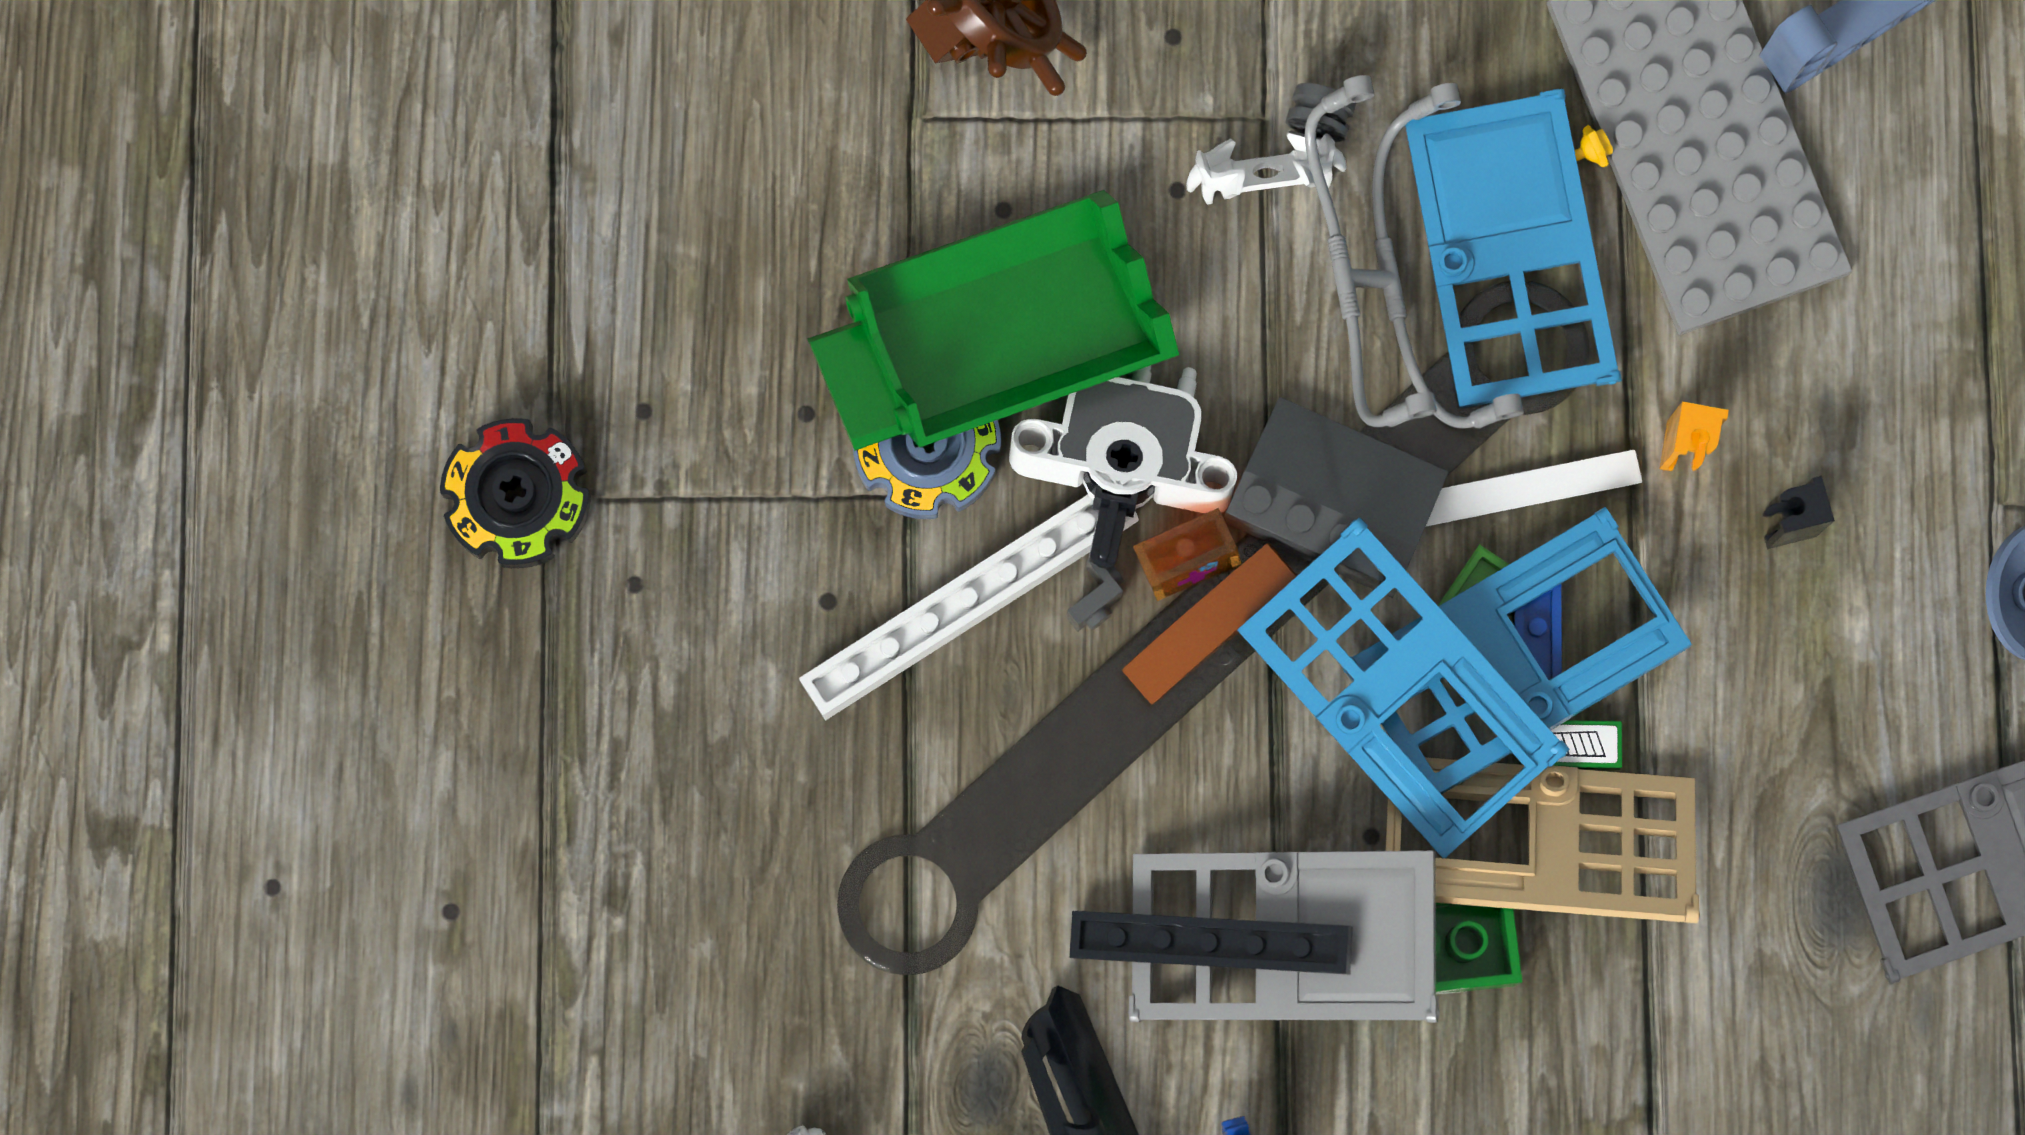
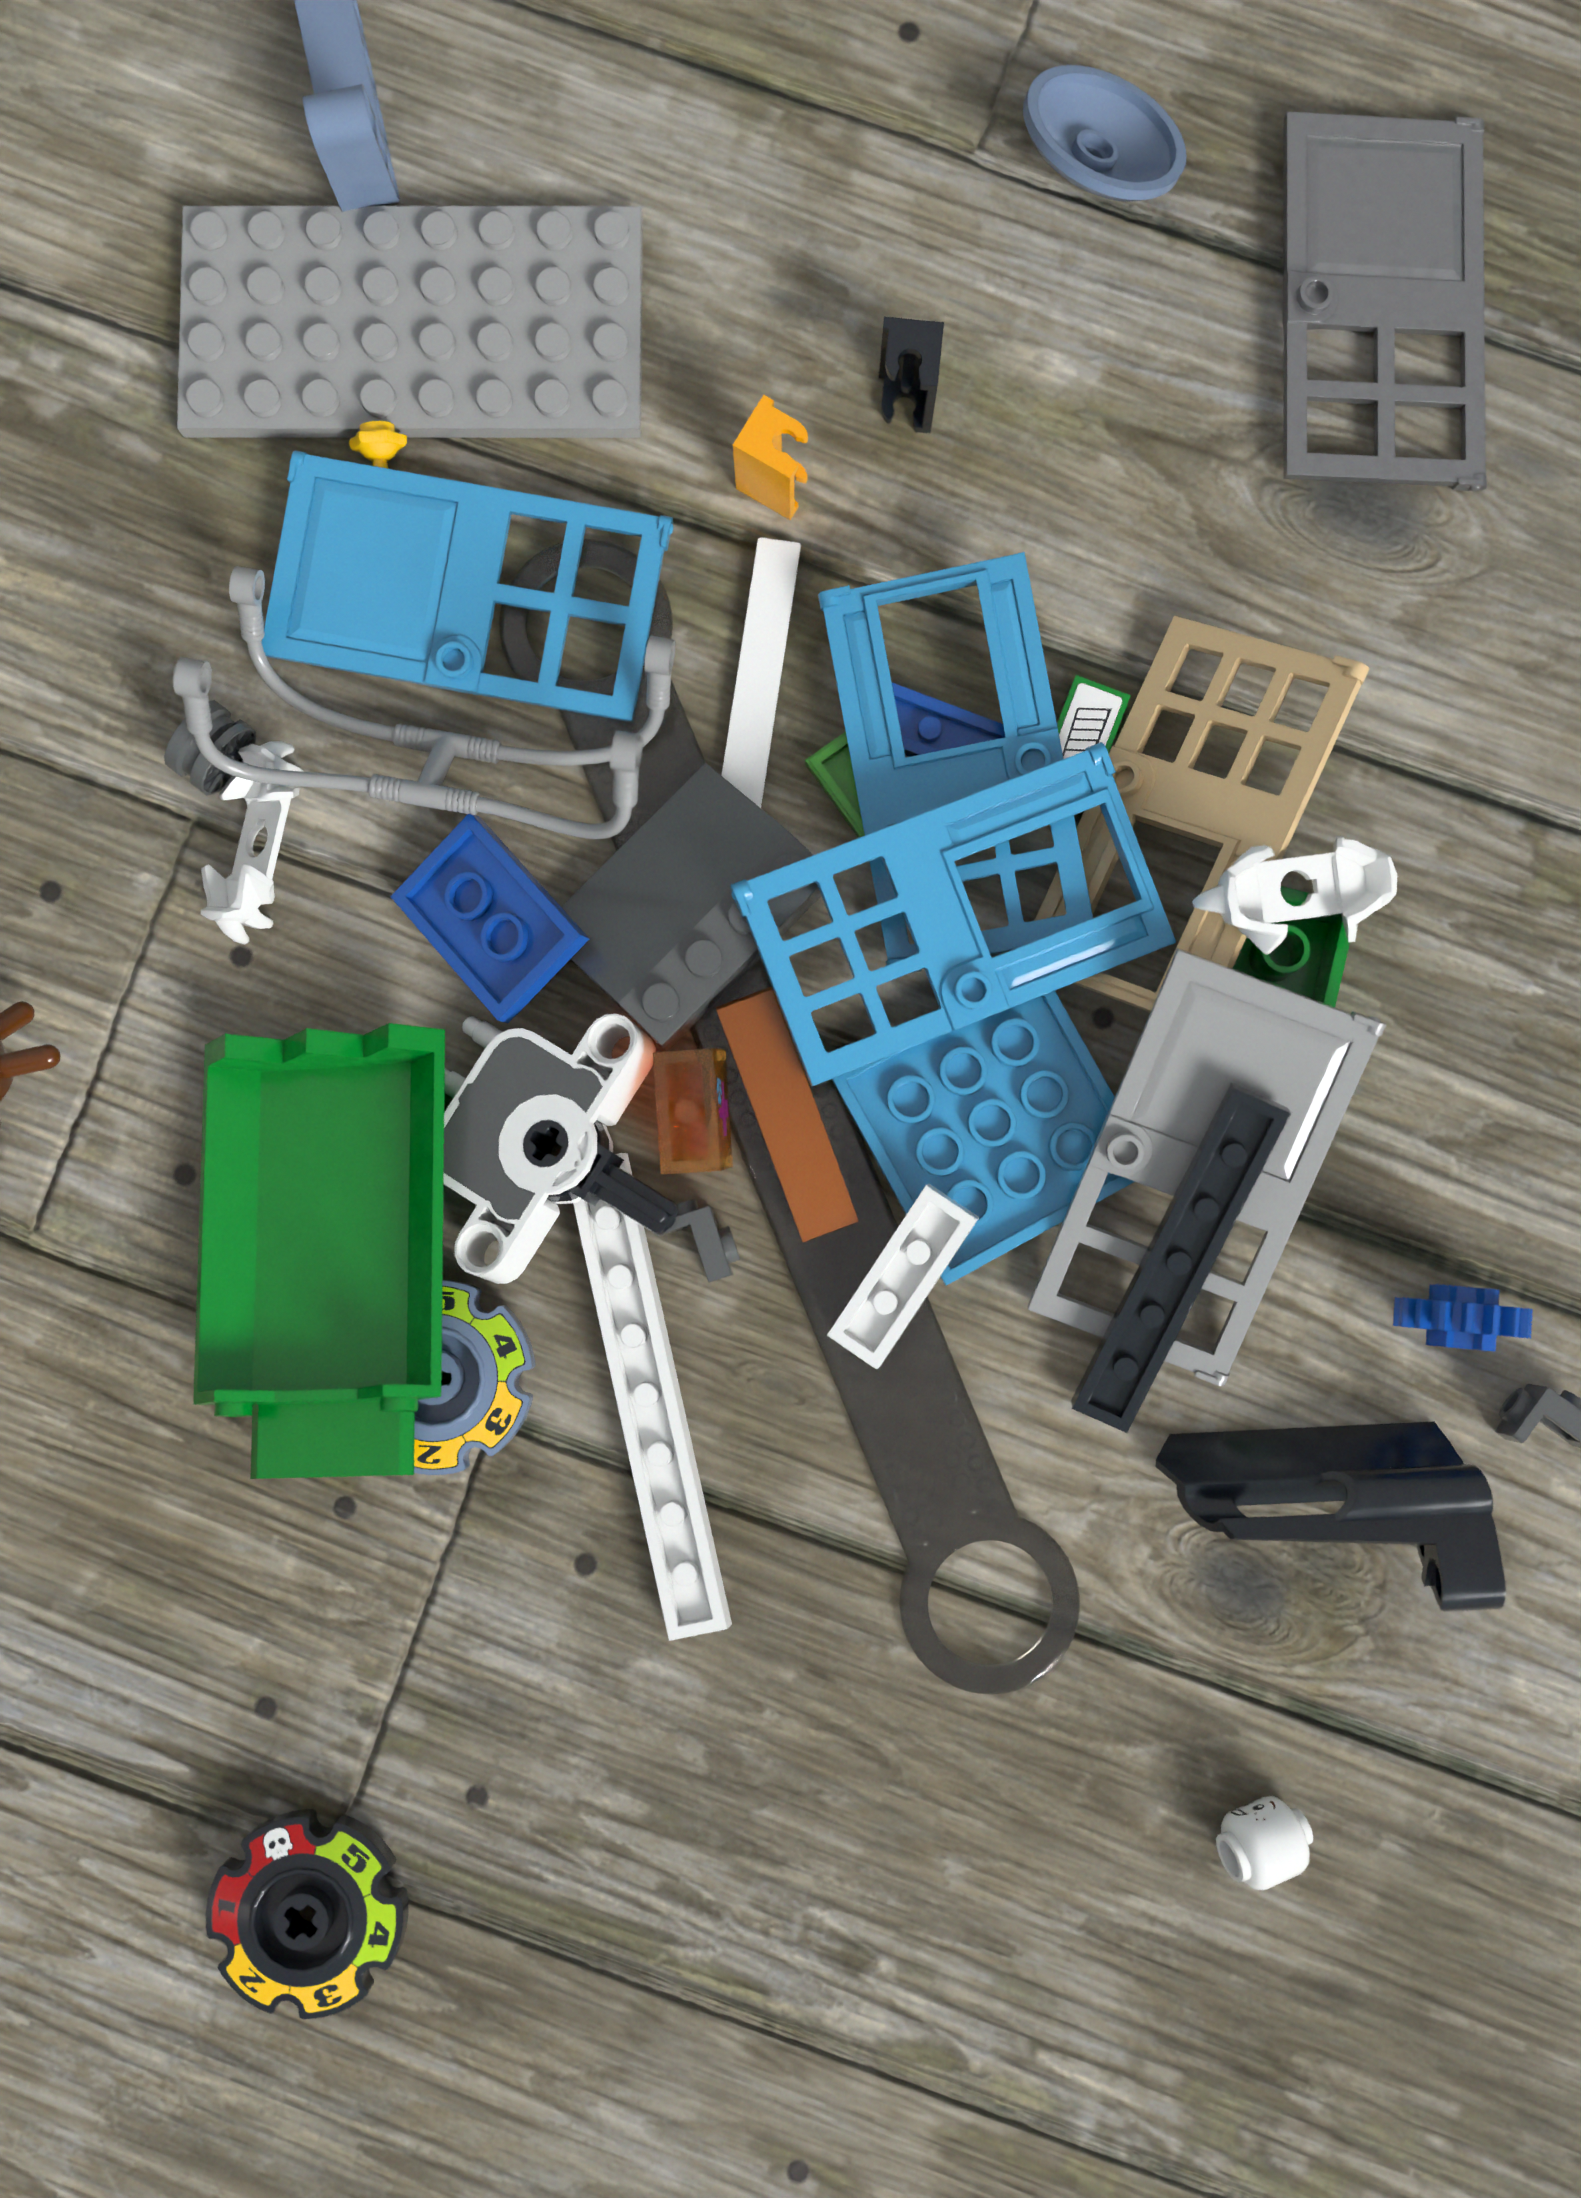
camera: 65 degrees left, 5 degrees up
none -> blue plate [390,814,589,1024]
none -> white plate [827,1184,980,1370]
none -> dark azure plate [831,991,1135,1286]
none -> white piece [1193,836,1397,954]

